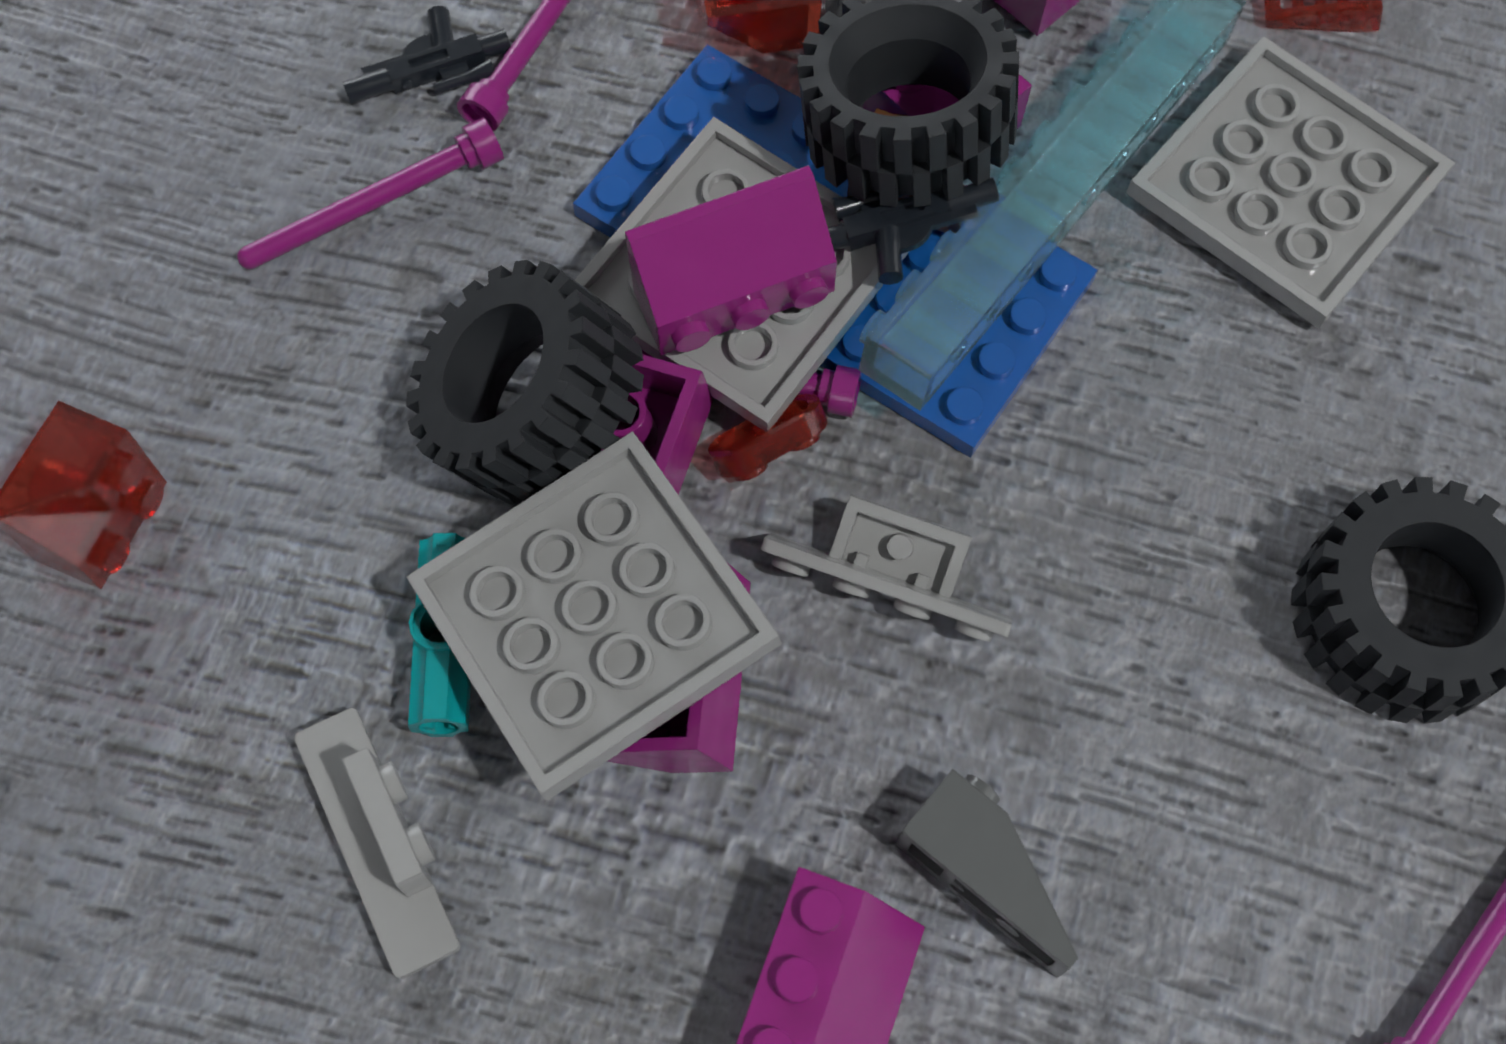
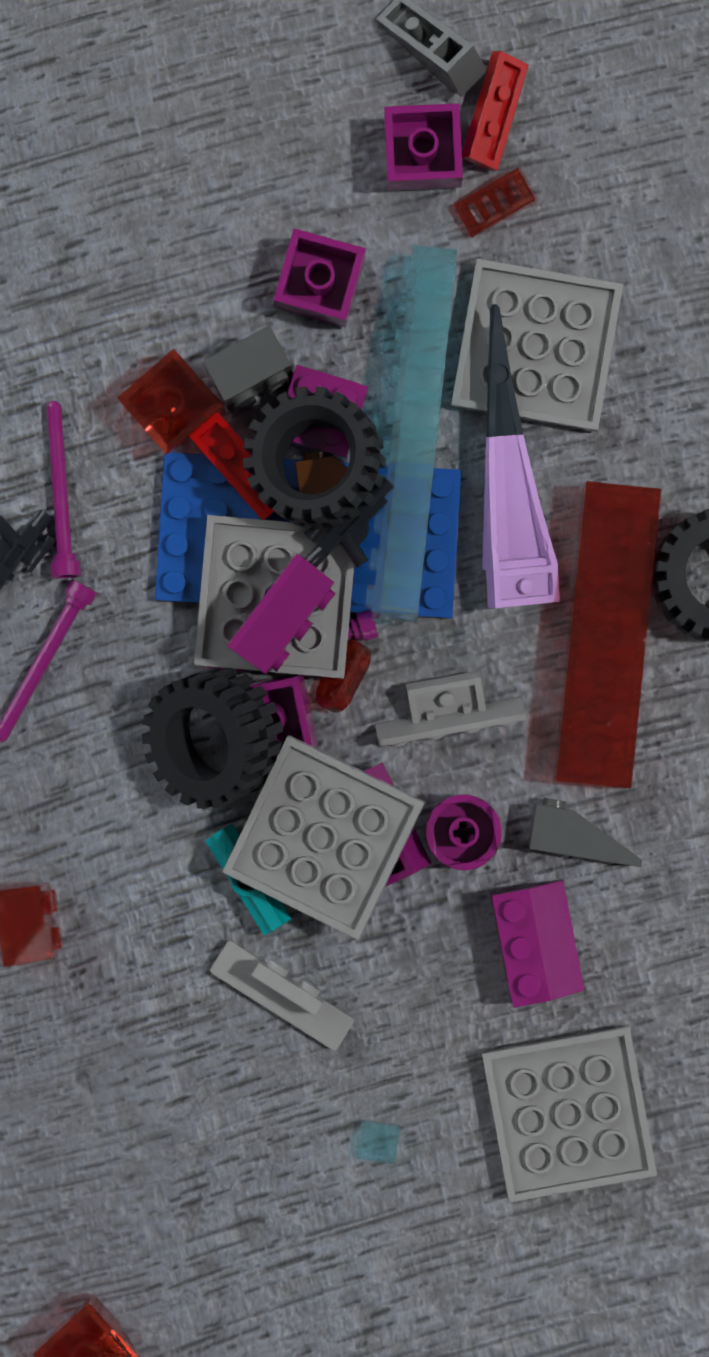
camera: 25 degrees left, 20 degrees up
none -> red plate [189,412,275,520]
none -> magenta brick [425,794,502,870]
none -> lavender plate [482,304,560,608]
none -> clear red brick [553,481,661,789]

